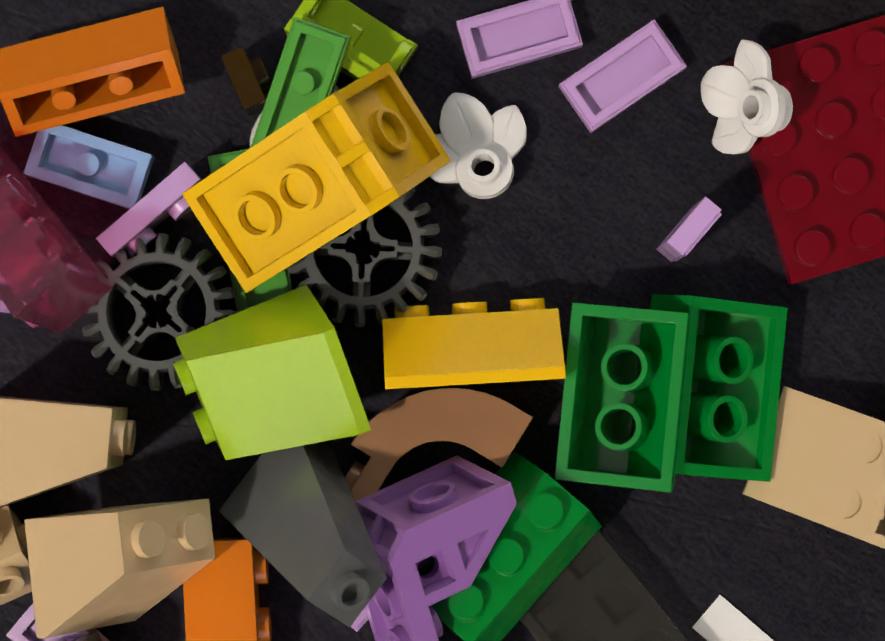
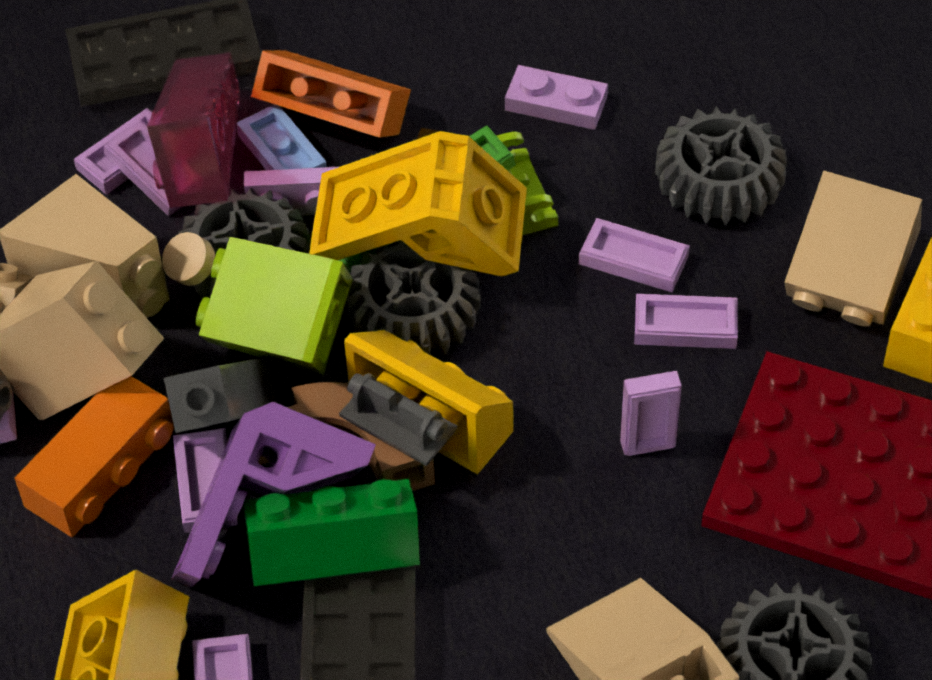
camera: 40 degrees right, 35 degrees down
white plate [429,93,527,199] -> none
green slope [555,303,691,492] -> none
green slope [650,294,788,482] -> none
white plate [701,40,793,154] -> none
none -> tan tile [162,232,215,286]
none -> dark grey hinge [339,373,458,466]

